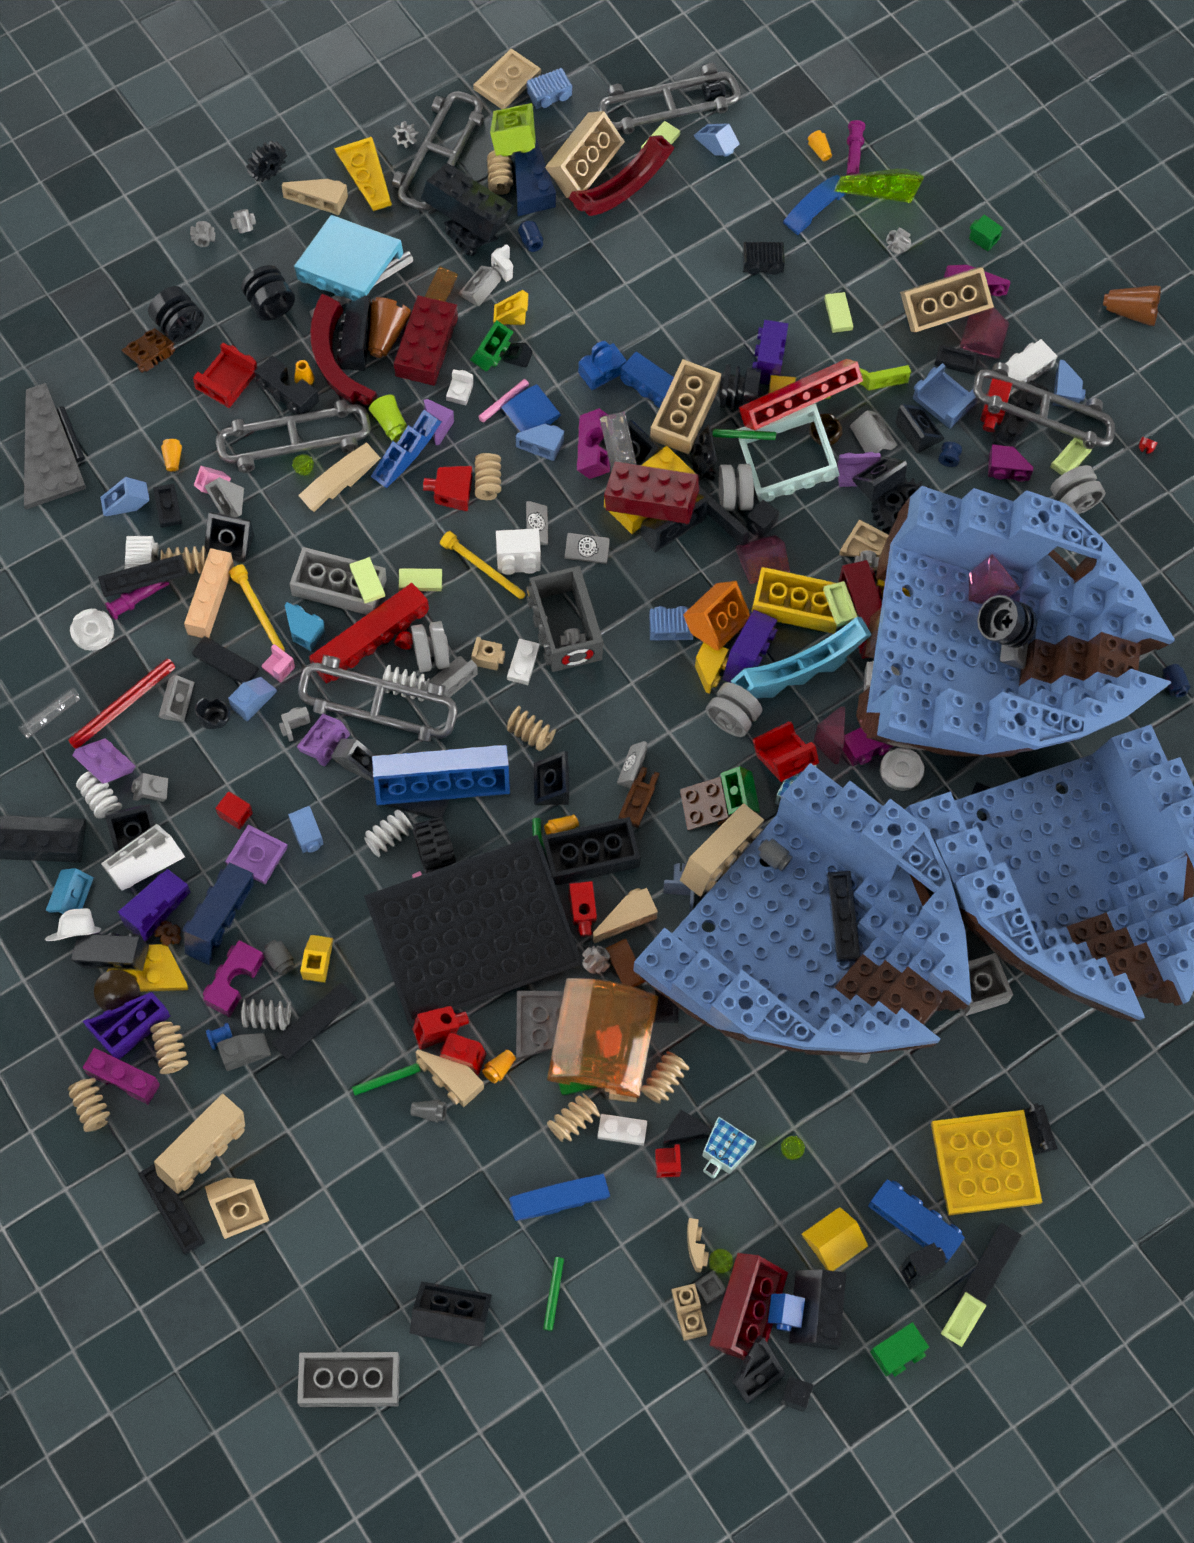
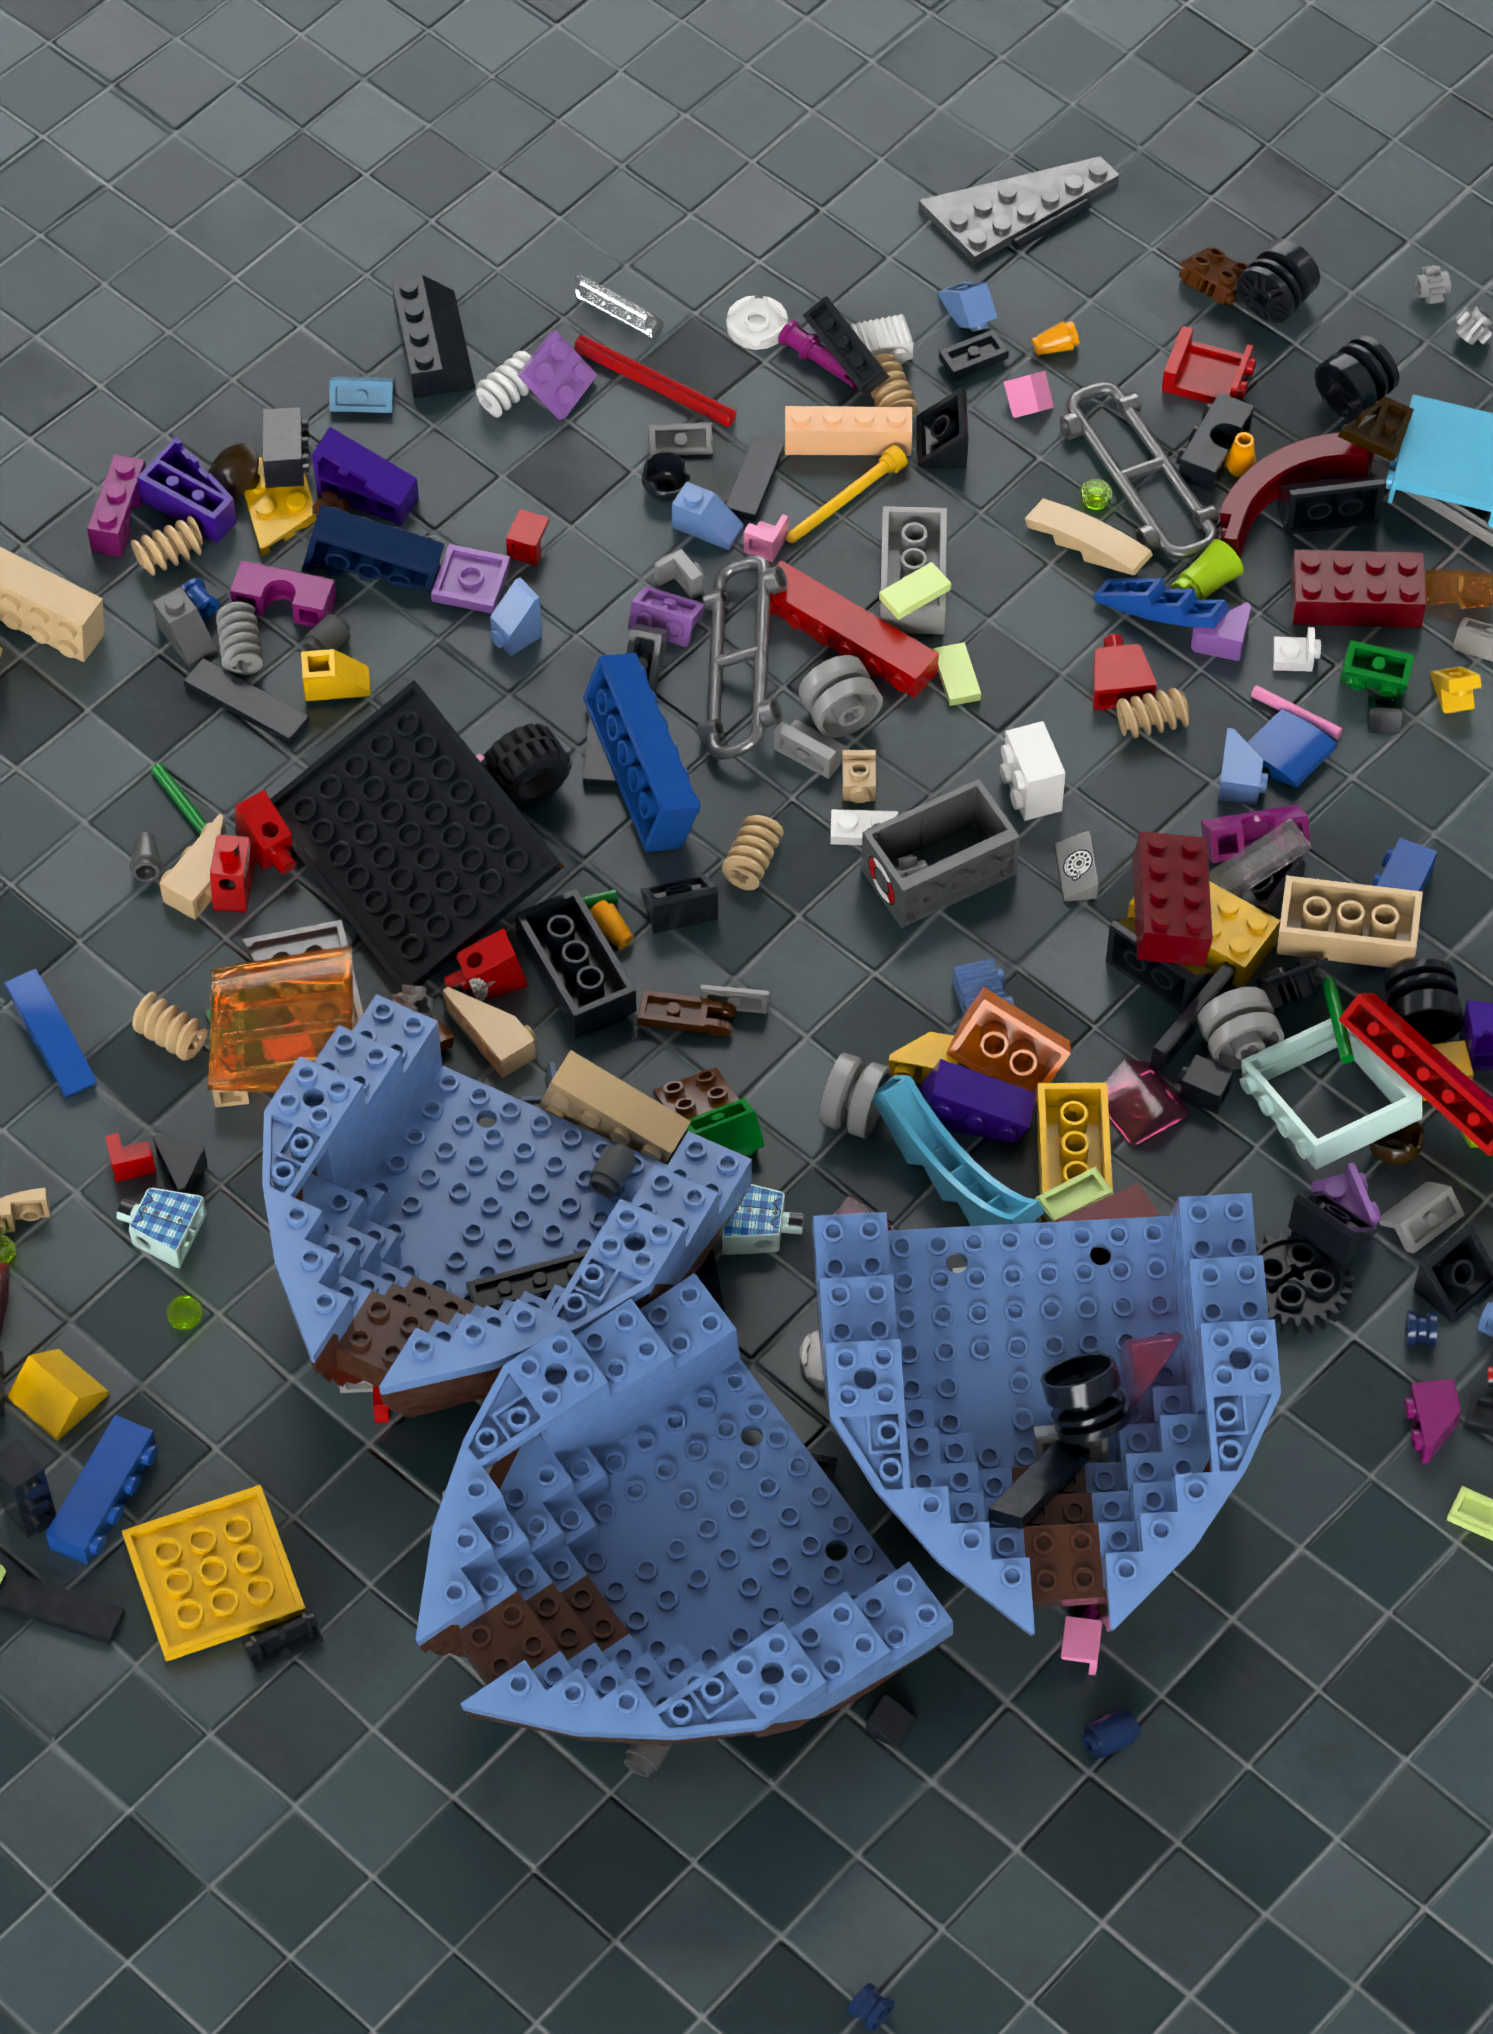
camera: 80 degrees right, 10 degrees down
white piece [45,908,101,941] -> none
tan piece [68,1078,110,1132] -> none
white wedge [101,824,185,891] -> none
black slope [105,804,156,853] -> none
light grey bracket [131,773,168,802] -> none
light grey slope [204,477,244,518] -> none
dark azure slope [285,602,325,651] -> none
white piece [364,810,413,857] -> none
dark orange cone [367,297,411,358] -> none
white piece [382,665,430,702] -> none
yellow piece [440,531,525,599] -> none
light orange cone [482,1050,516,1084] -> none
light grey slope [526,501,548,545] -> none
blue brick [578,341,627,391] -> none
white plate [598,1114,647,1146] -> none
tan piece [641,1051,689,1103] -> none
red panel [753,721,819,782] -> none
light grey wheel [1050,465,1106,514] -> none
none -> black tile [988,1440,1090,1529]
none -> dark brown wing [1338,396,1414,462]

